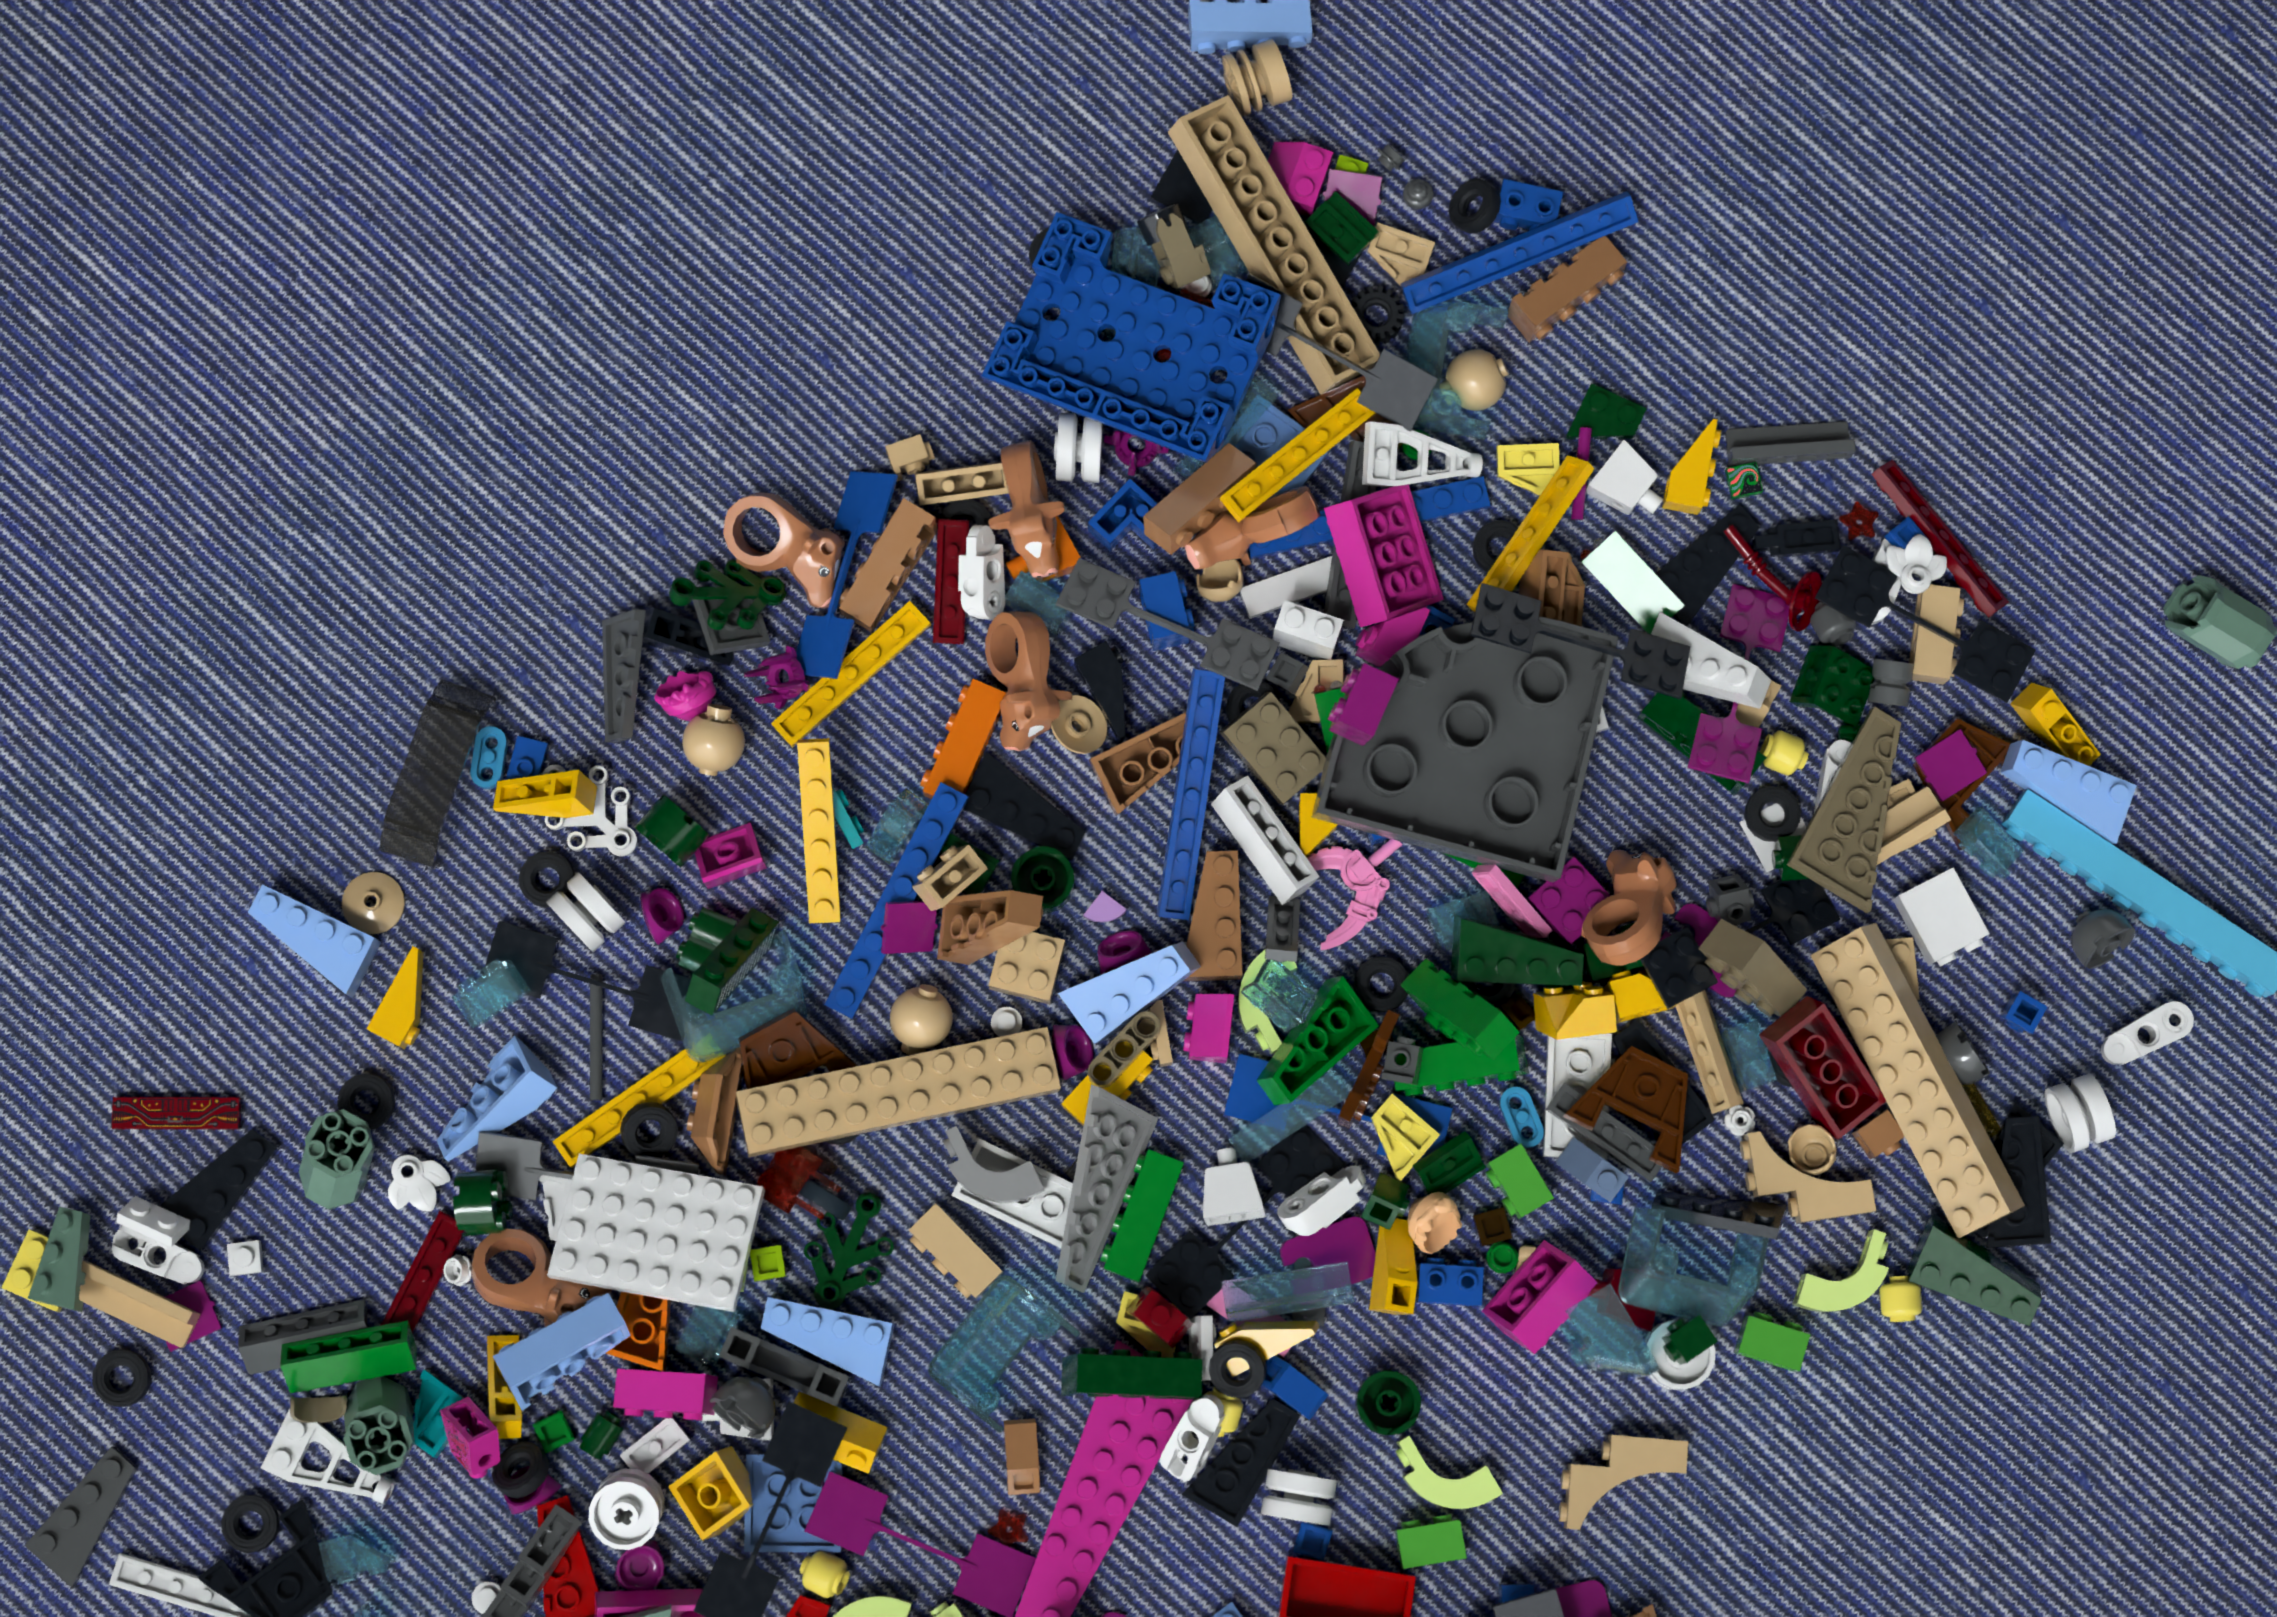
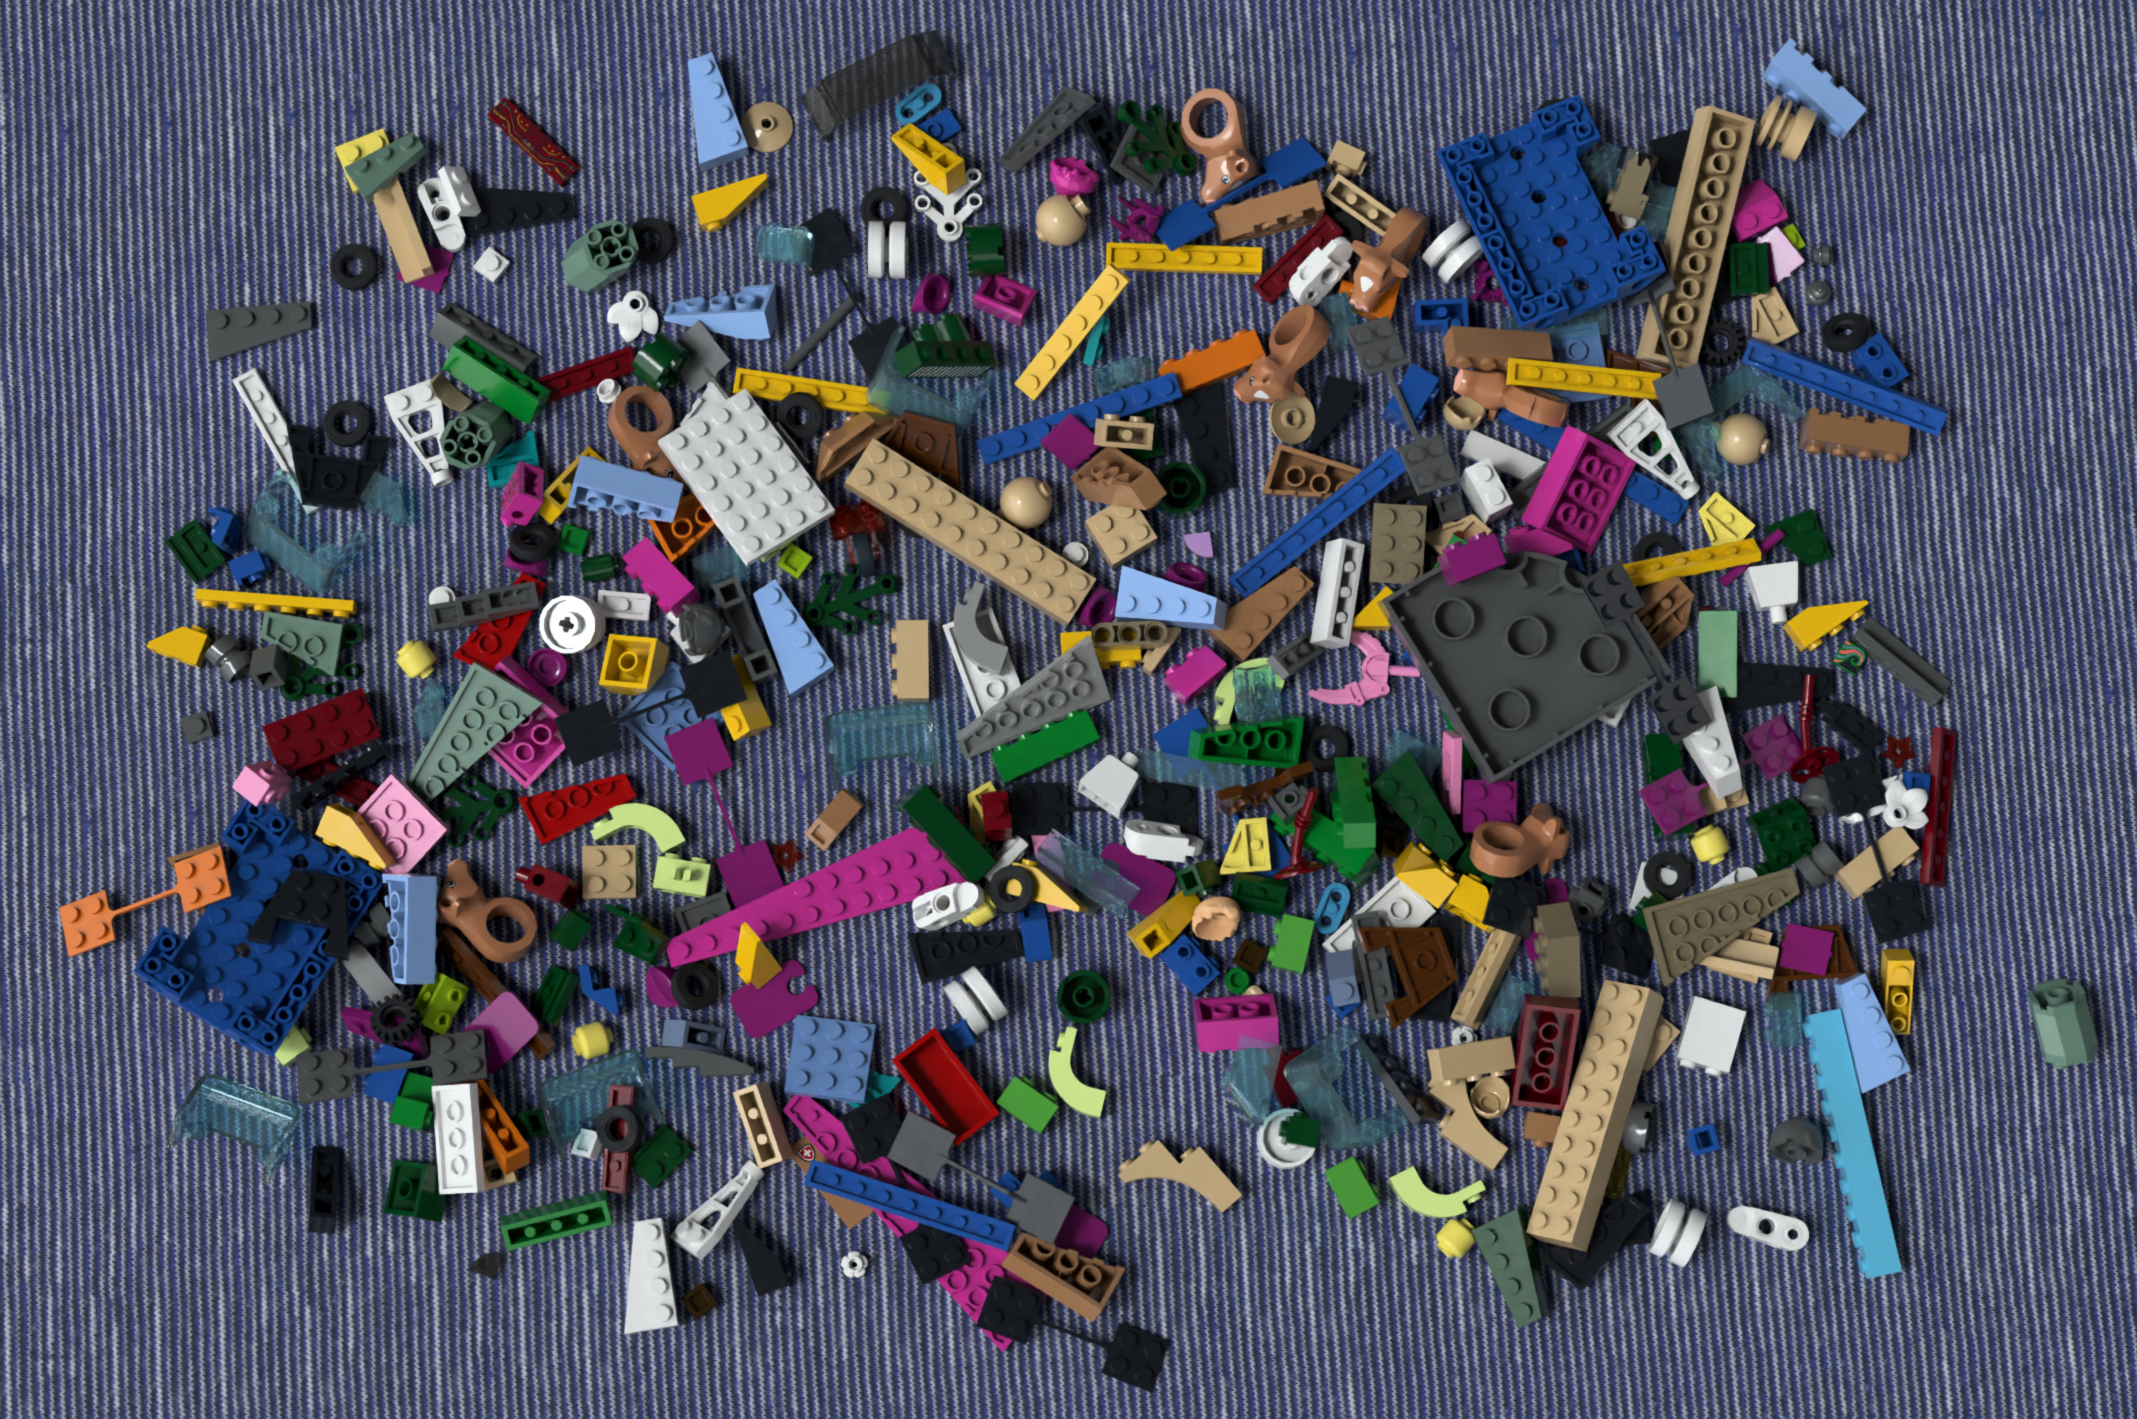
camera: 40 degrees right, 0 degrees up
light yellow head [800,1551,850,1598] -> none
none -> dark red dish [1274,787,1326,879]
none -> tan brick [1427,1036,1516,1086]

